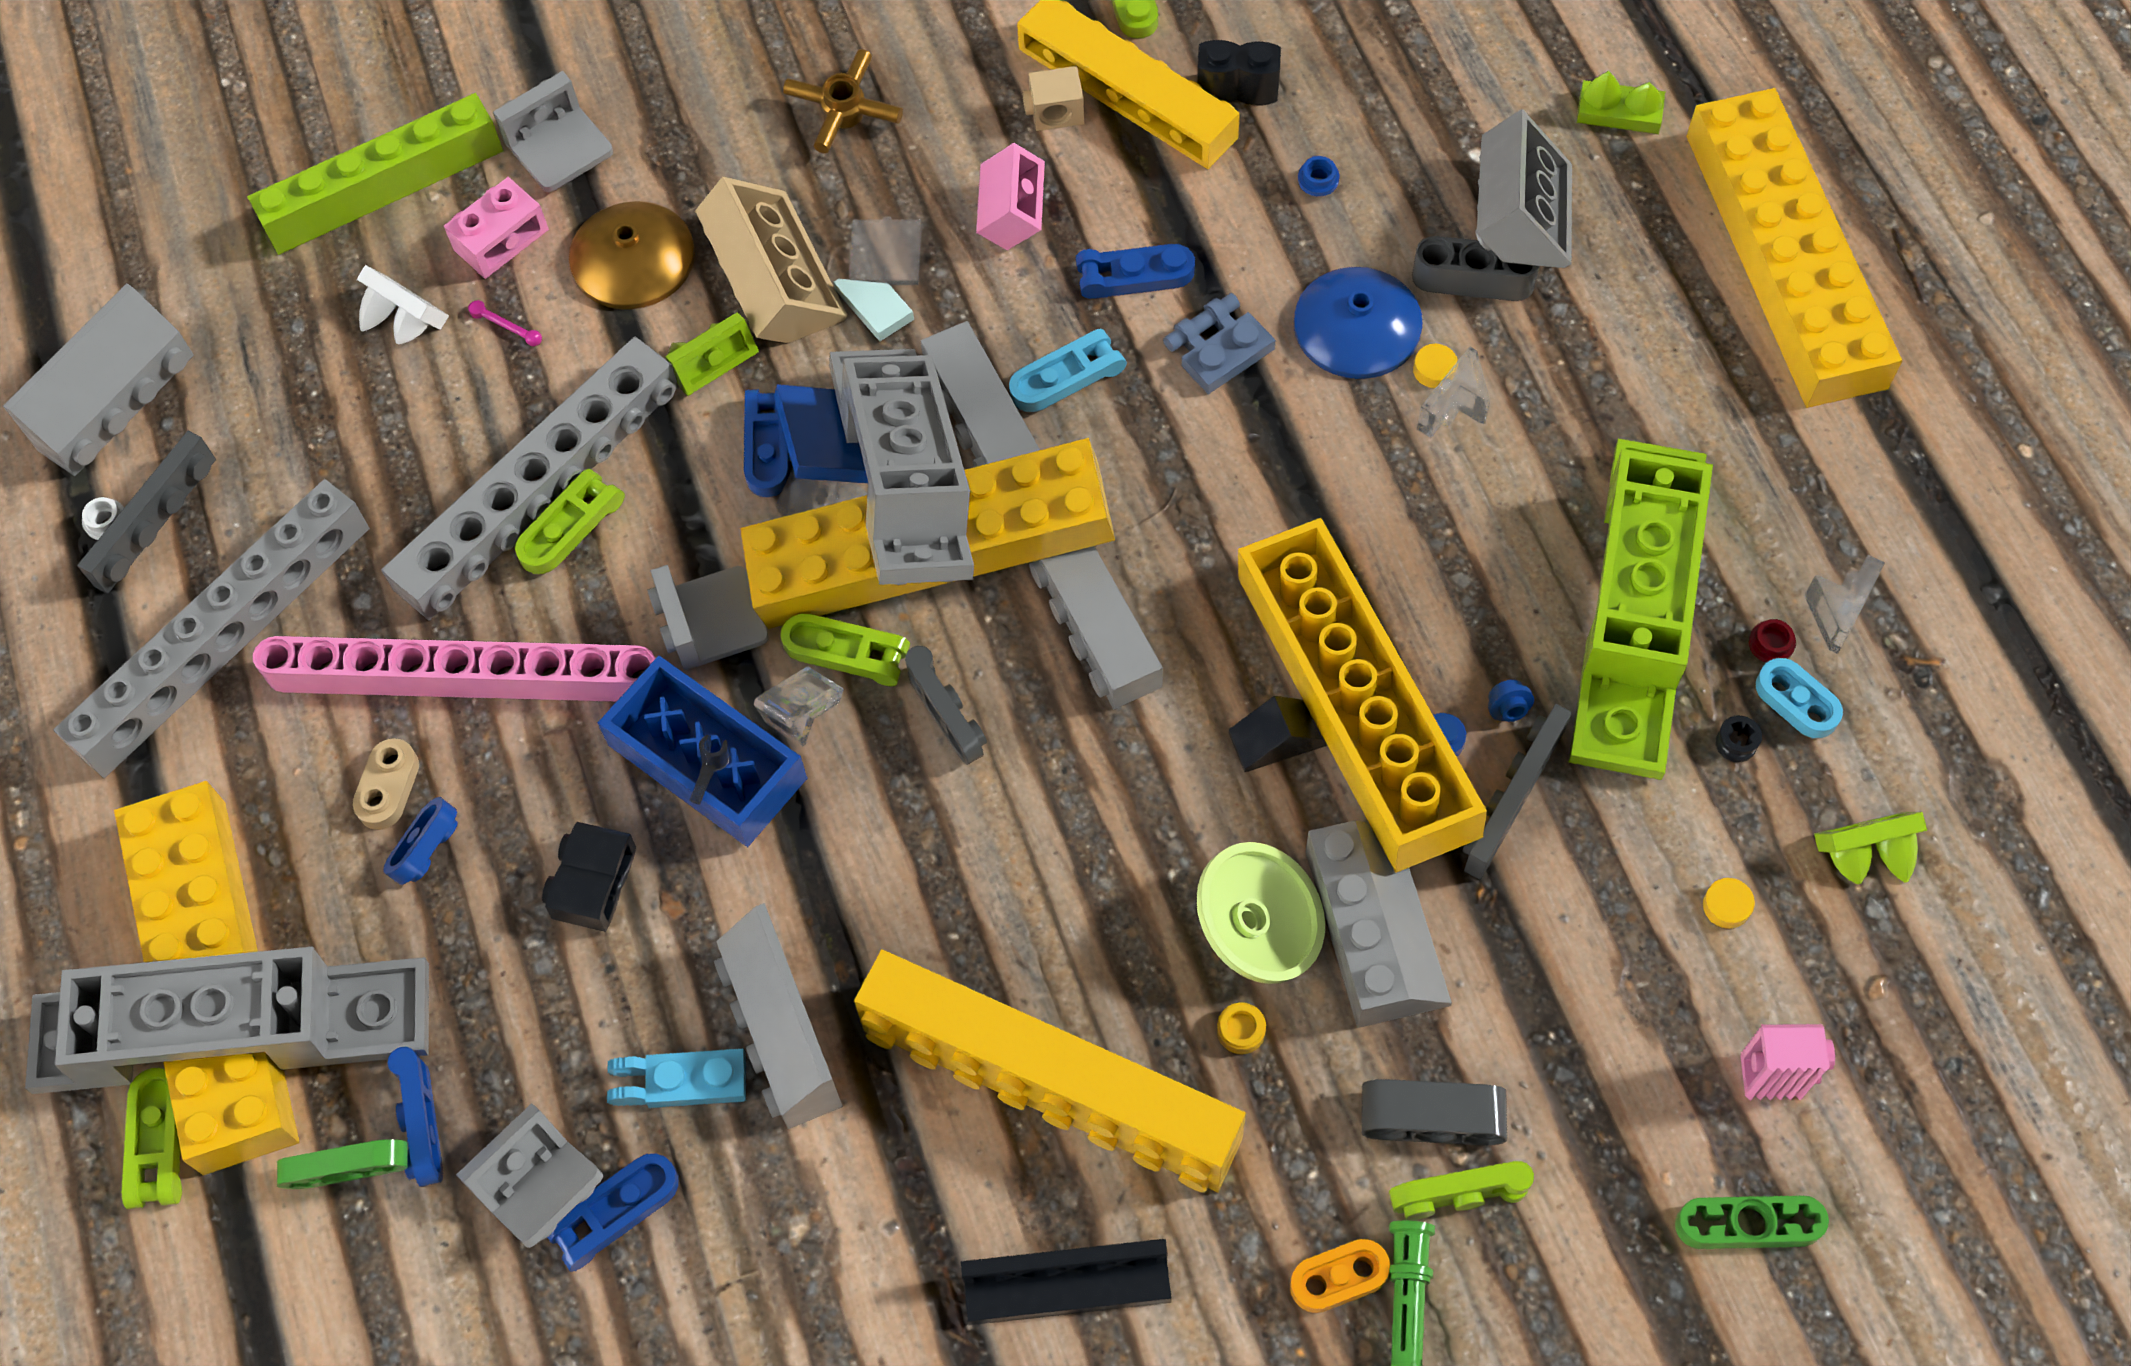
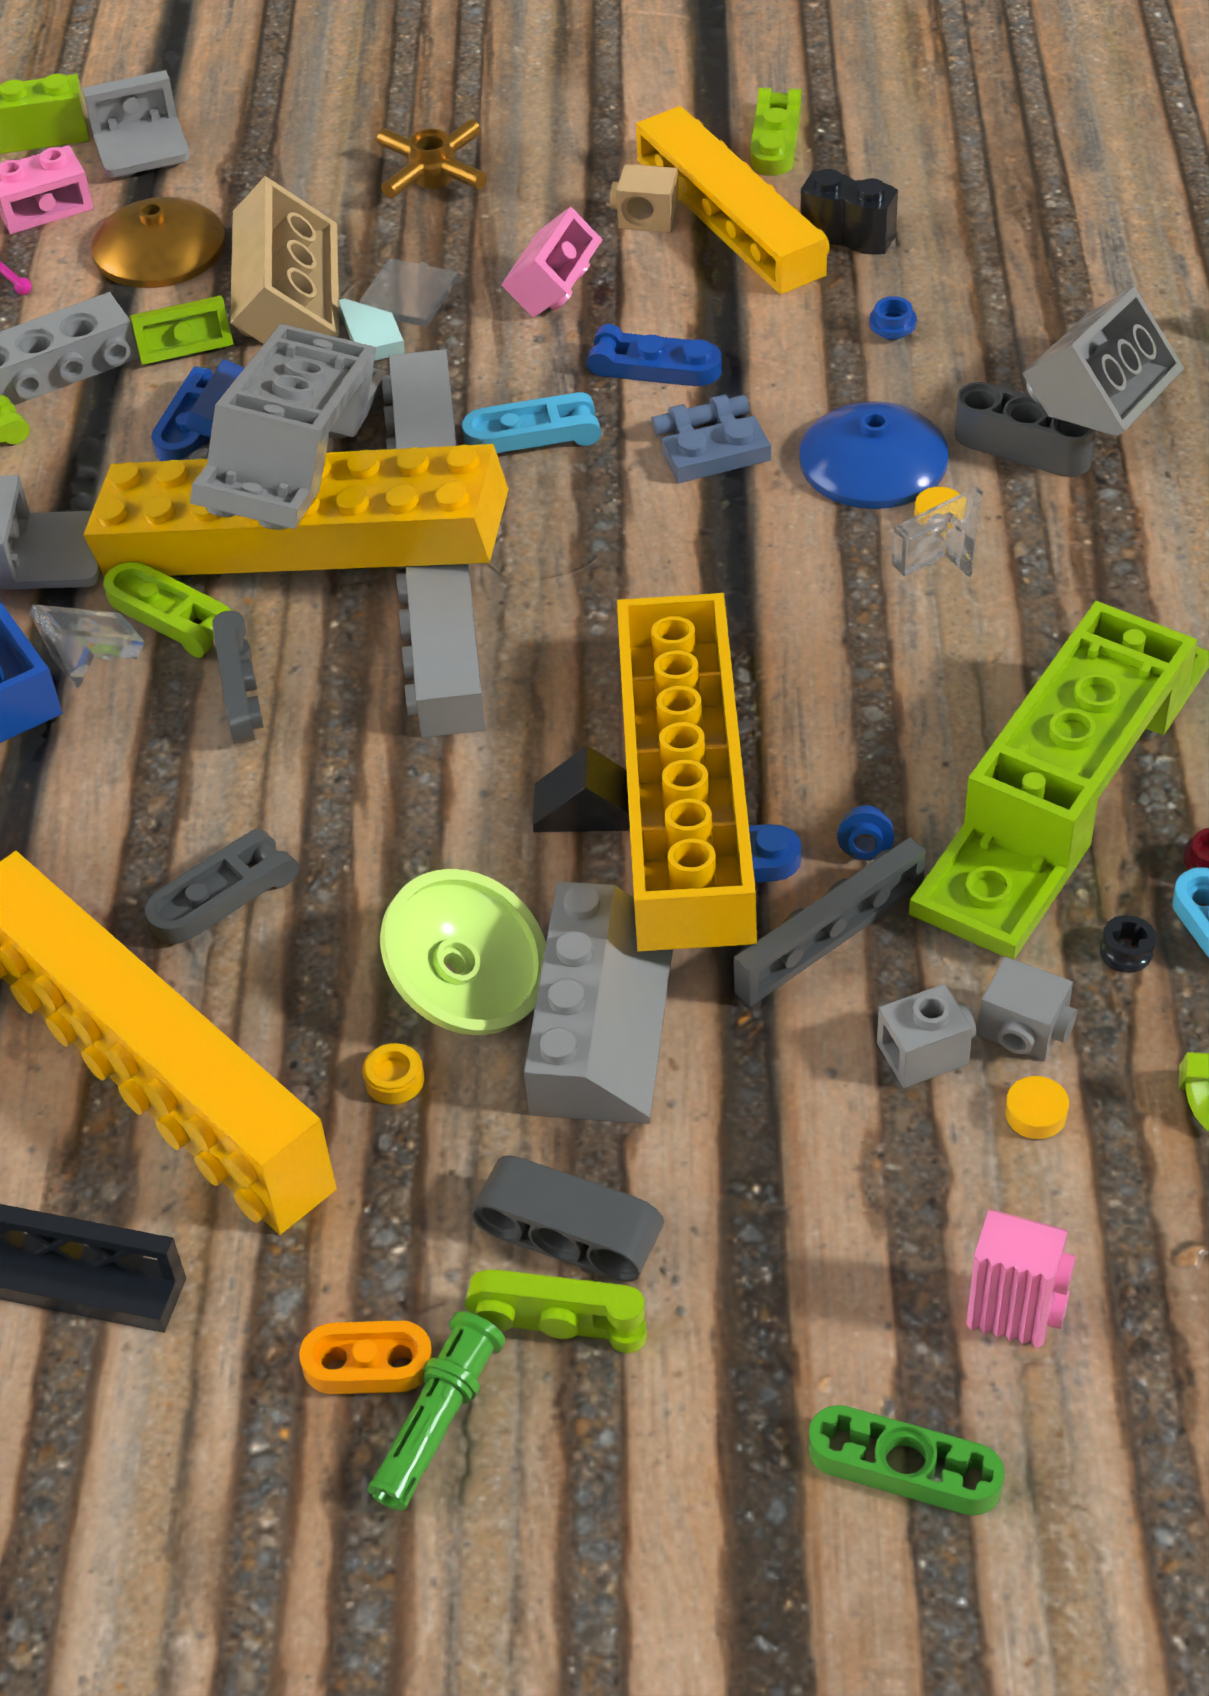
camera: 20 degrees right, 15 degrees down
none -> dark grey plate [145,829,299,944]
none -> light grey brick [877,984,976,1088]
none -> light grey brick [978,956,1078,1062]

